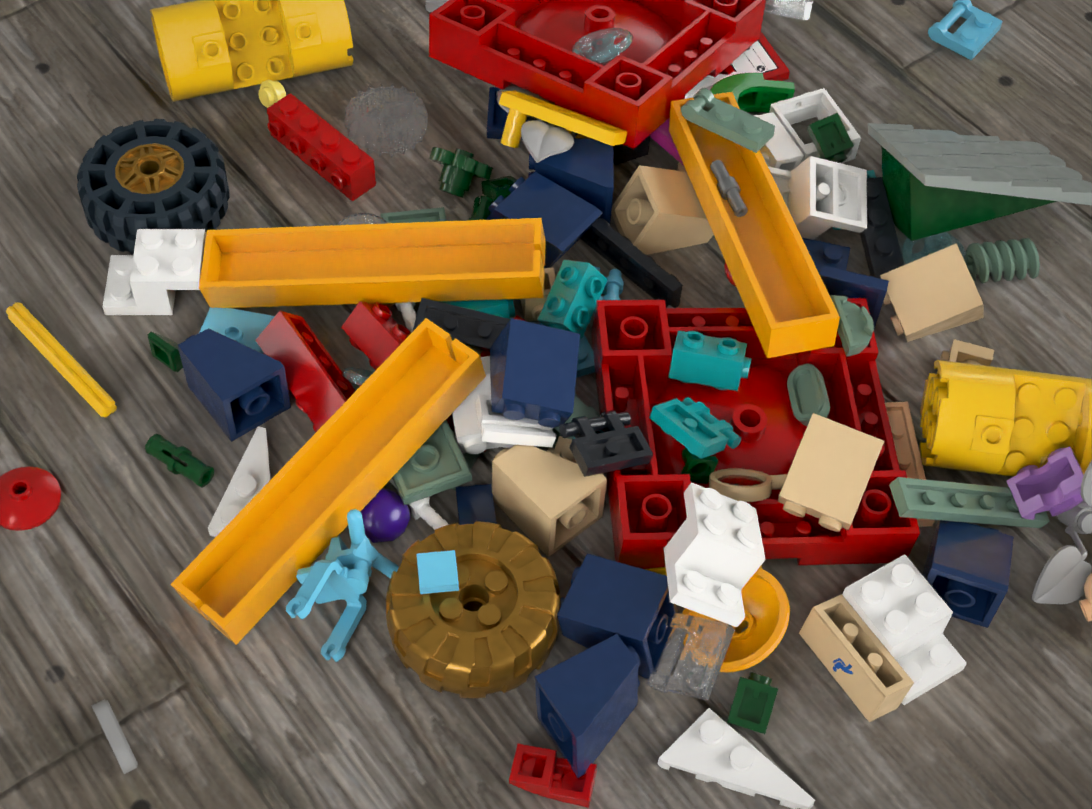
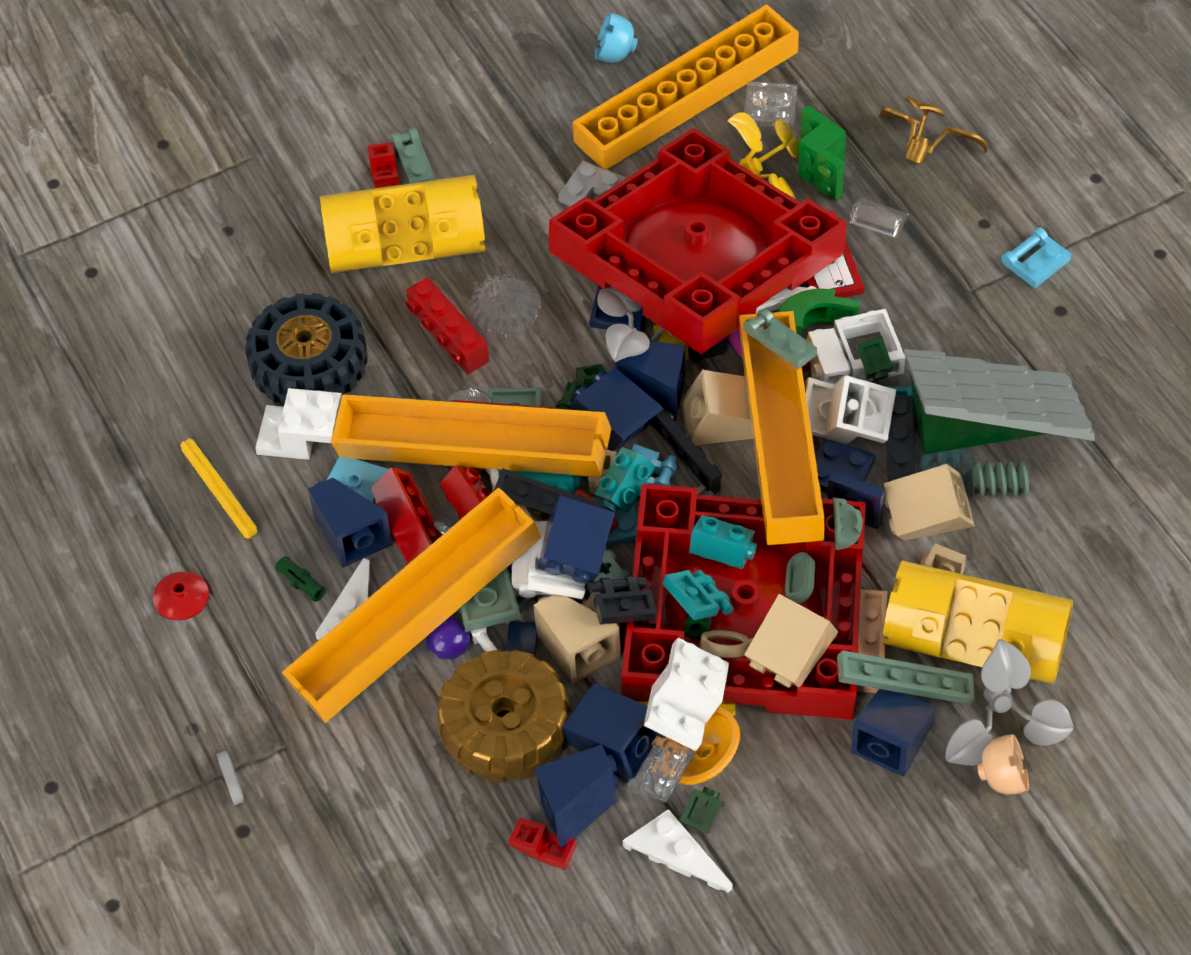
camera: 15 degrees right, 0 degrees up
dark green slope [147,331,183,372] -> none
light yellow plate [259,80,286,108] -> none
medium azure piece [286,509,399,662] -> none
medium azure tile [416,550,459,594] -> none
dark green plant [429,147,493,198] -> none
yellow piece [499,90,628,148] -> none
clear light blue piece [572,28,633,66] -> none
dark grey bar [710,160,748,217] -> none
tan brick [799,594,914,722] -> none
white bracket [842,554,967,705] -> none
medium lavender cylinder [1007,446,1084,520] -> none

